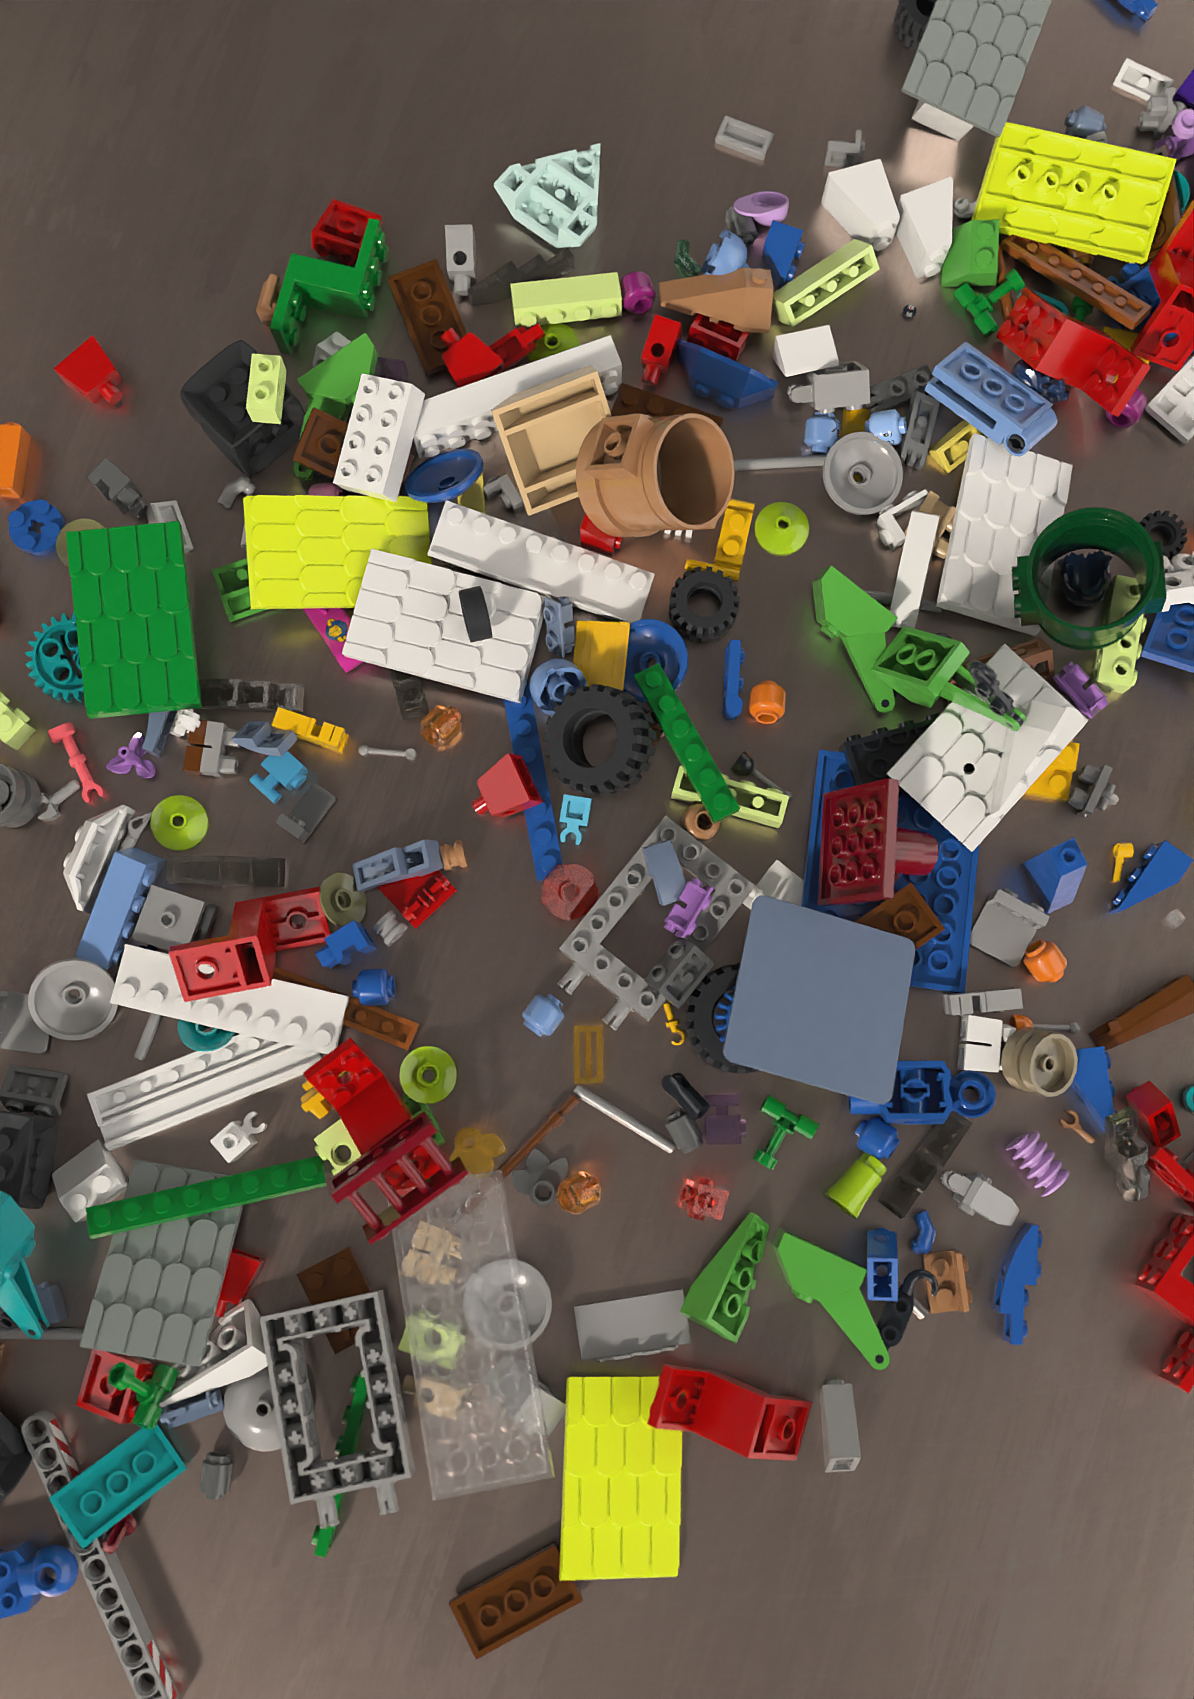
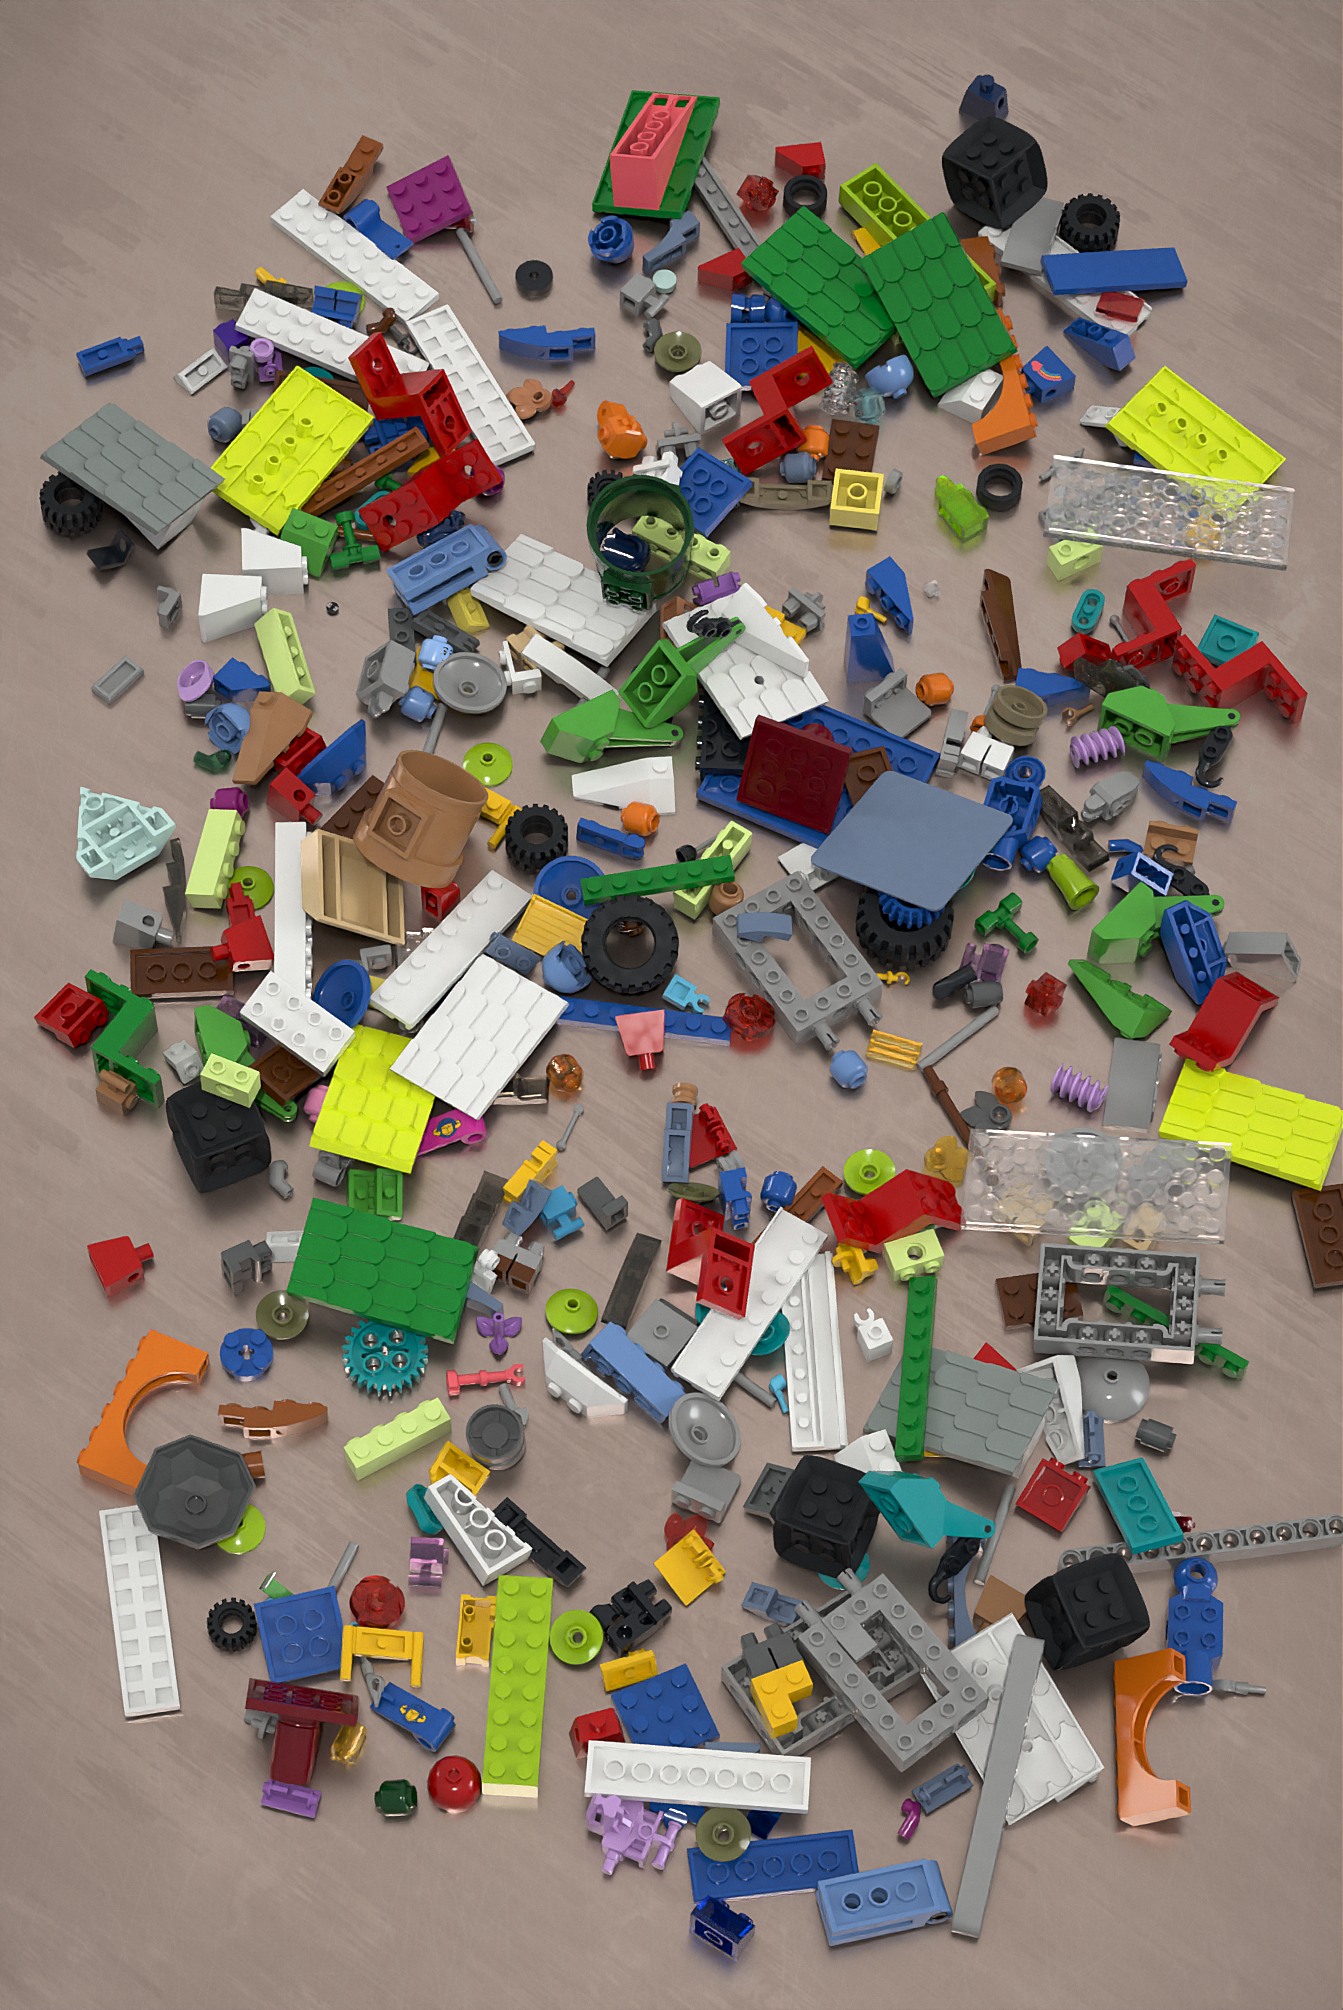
camera: 75 degrees left, 20 degrees down
green bar [108,1362,180,1430] -> none
dark red fence [326,1111,469,1245] -> none
black tyre [459,586,493,643] -> none
dark grey bracket [644,937,715,1009] -> none
medium lavender hinge [664,877,714,938] -> none
white slope [772,325,839,377] -> none
none -> black bracket [86,528,135,570]
none -> white wedge [572,756,675,816]
none -> medium azure hand [769,1374,789,1413]
none -> lavender piece [1050,1063,1109,1113]
none -> bright green slope [1097,686,1240,788]
none -> blue wedge [1160,900,1227,1005]

